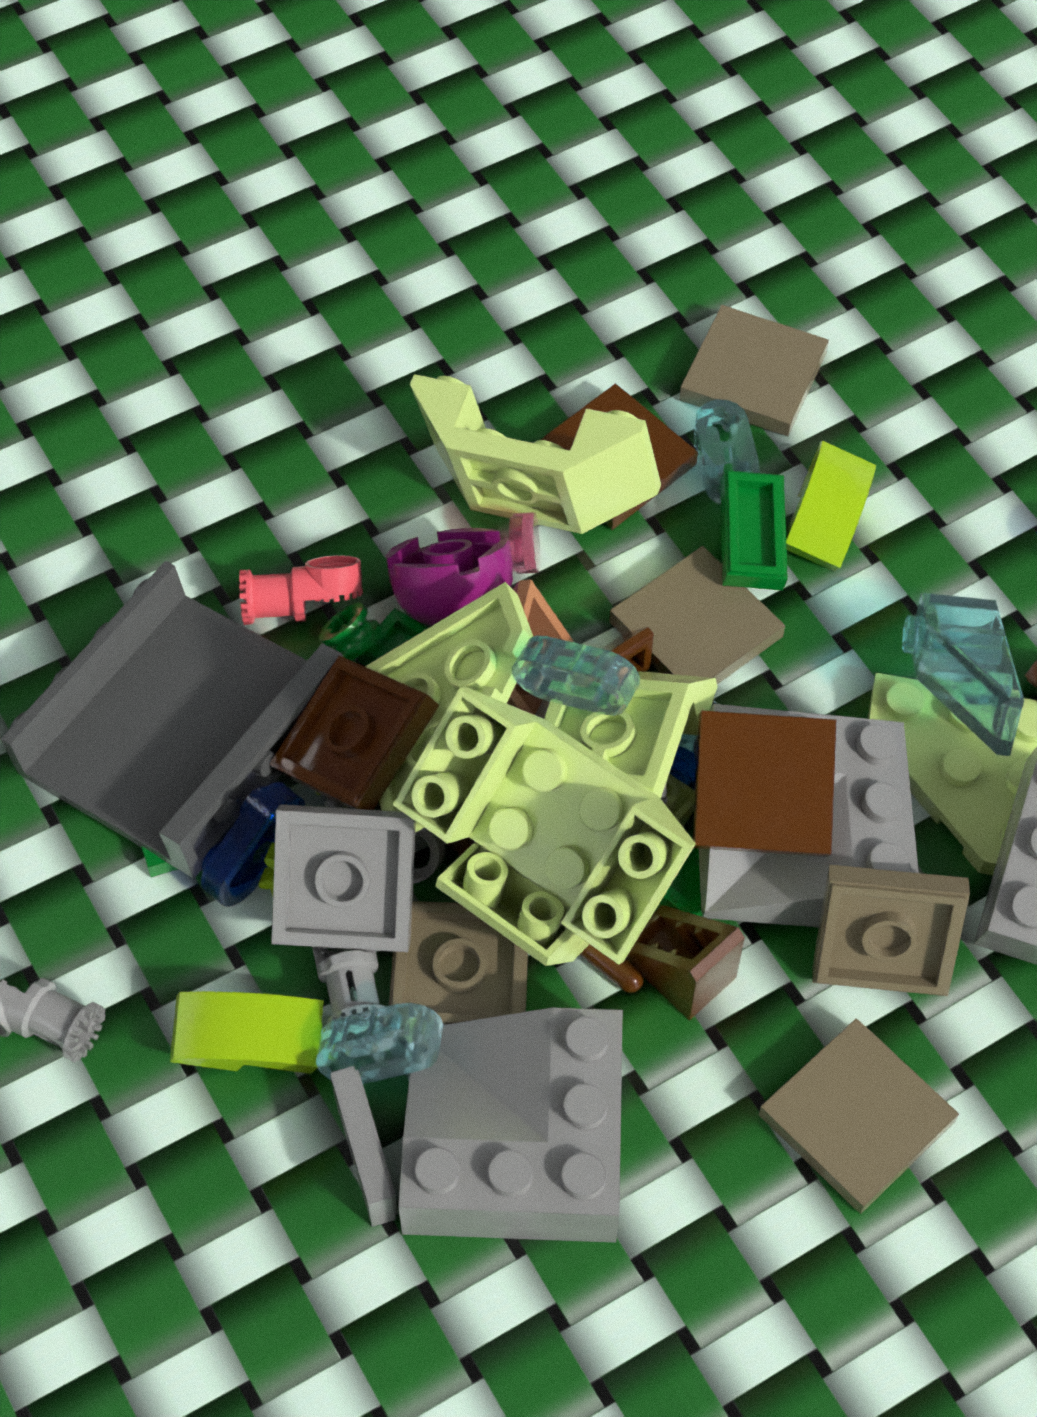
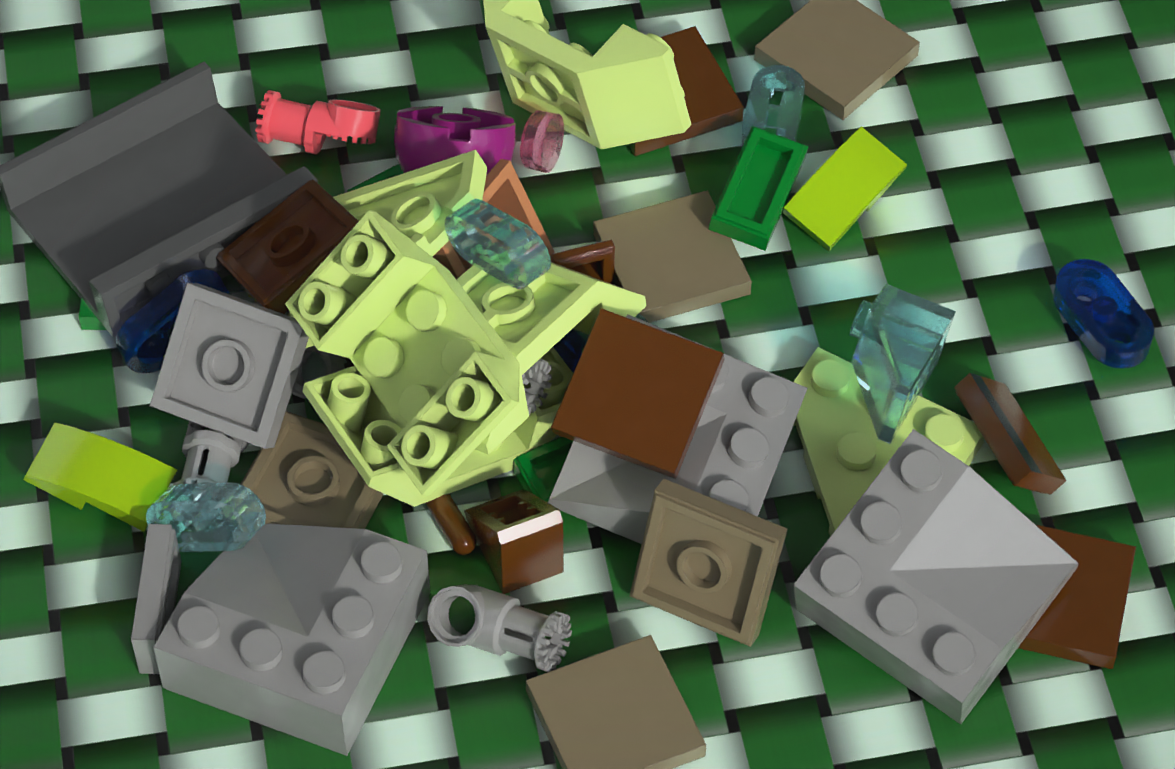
camera: 20 degrees right, 5 degrees down
green bush [319,602,382,661] -> none
none -> light grey connector [427,584,572,672]

